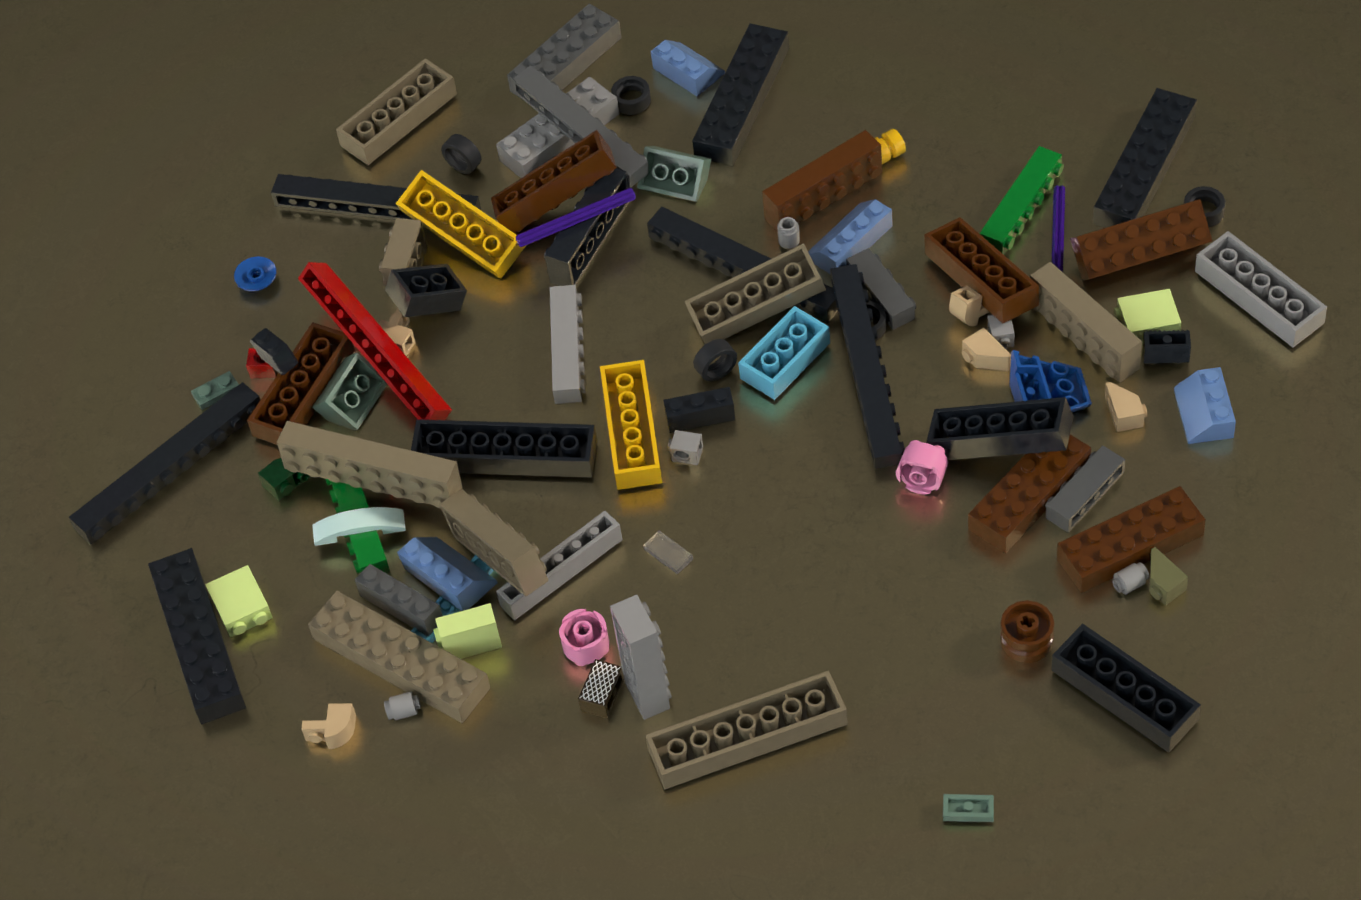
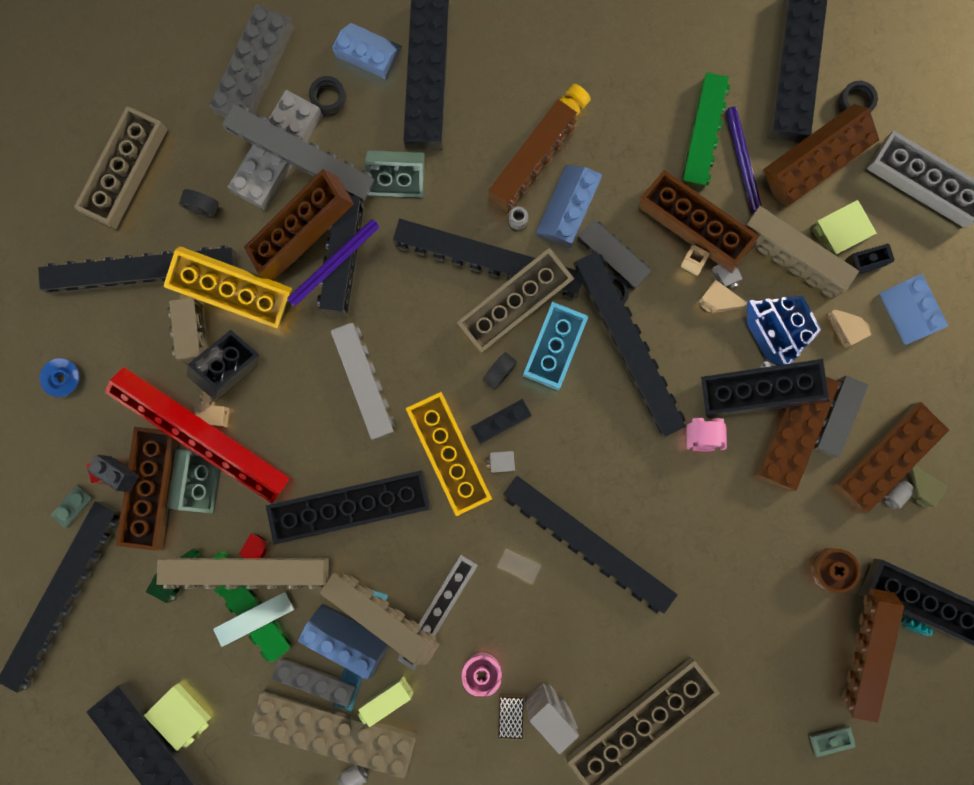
camera: 25 degrees left, 30 degrees up
none -> black brick [503,476,678,614]
none -> reddish brown brick [843,588,904,723]
none -> teal gear [901,617,934,637]

